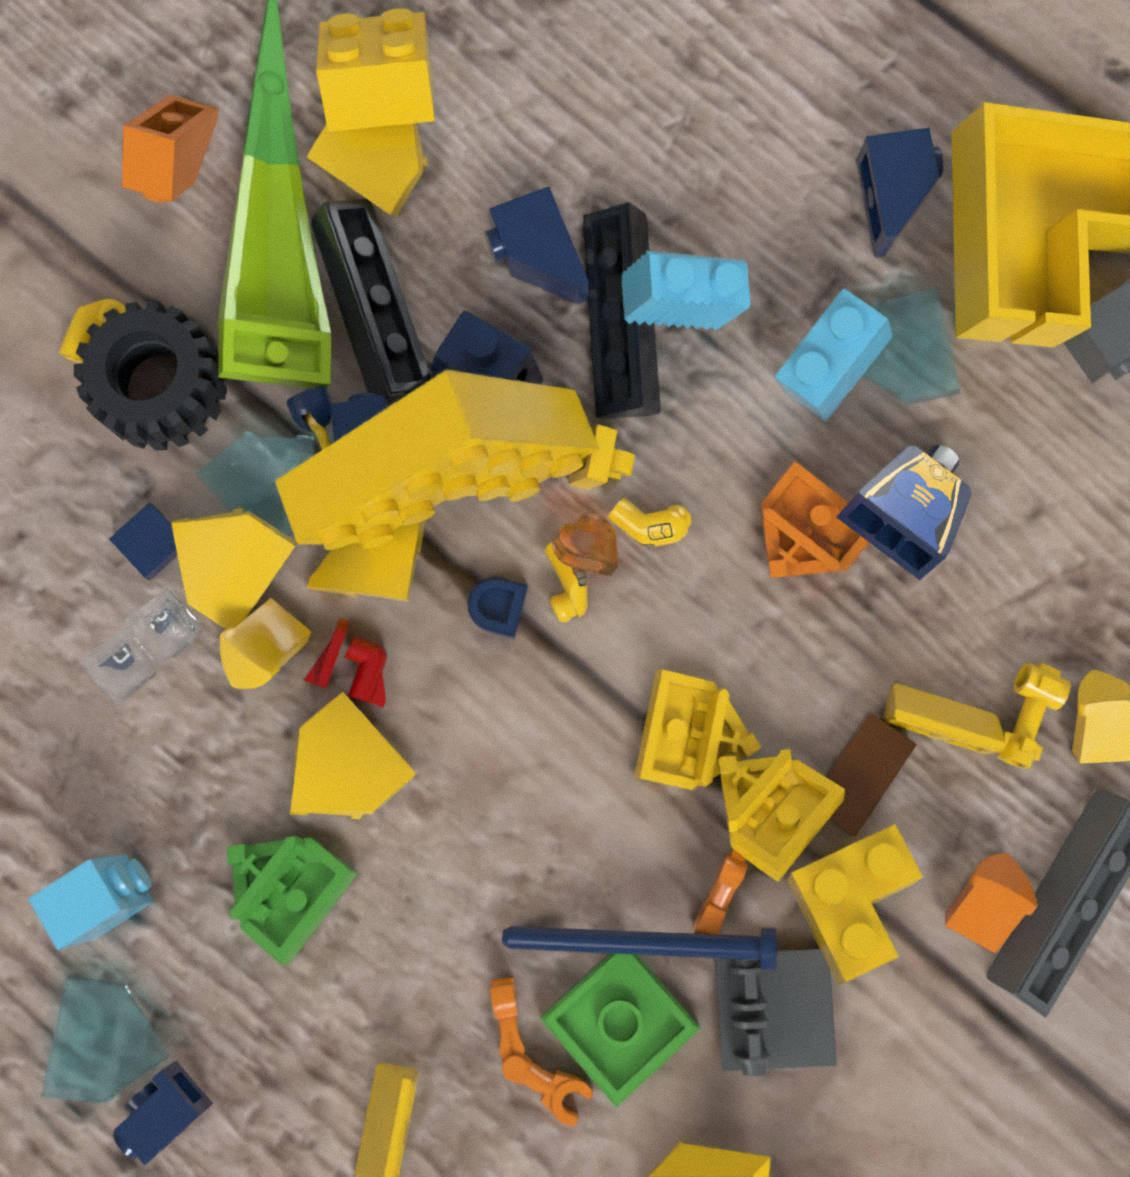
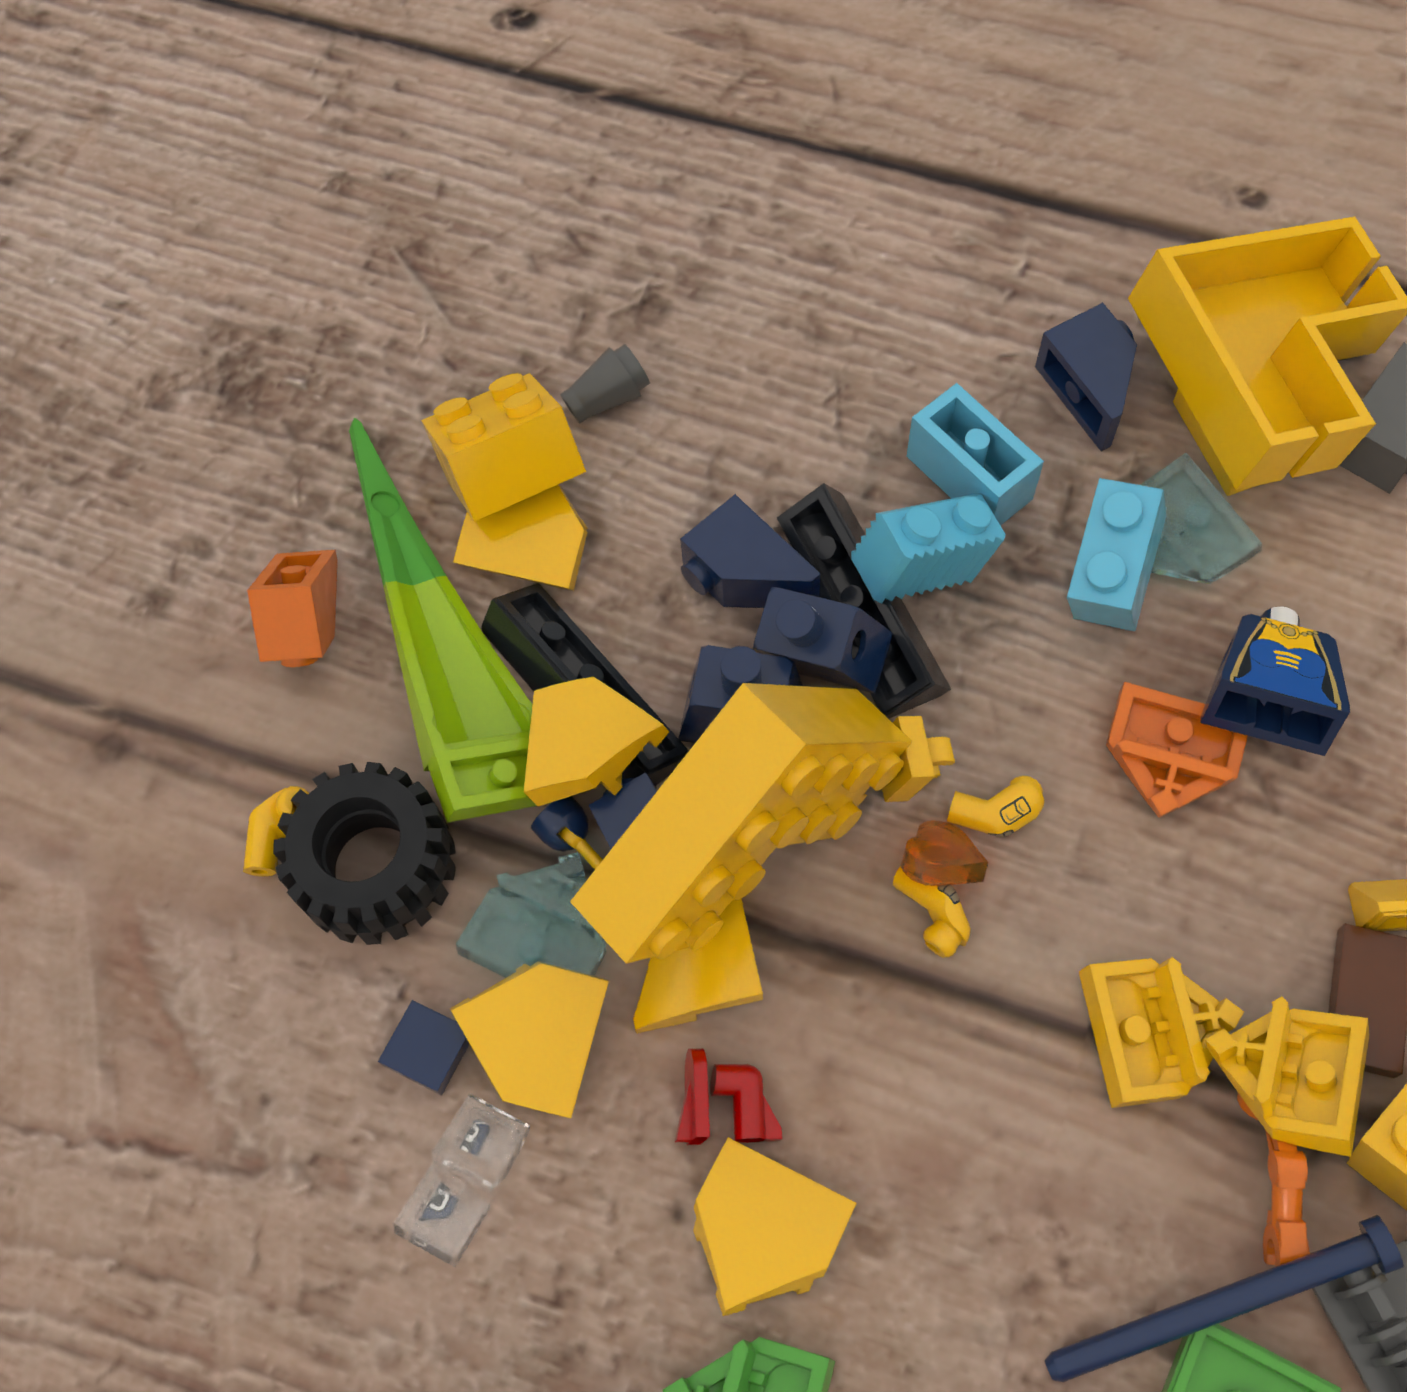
camera: 15 degrees left, 15 degrees down
yellow tile [220,598,312,689] -> none
dark blue tile [467,577,529,639] -> none
none -> yellow slope [524,677,669,807]
none -> dark grey cone [560,344,650,424]
none -> dark blue torso [753,587,893,694]
none -> medium azure brick [906,383,1044,525]

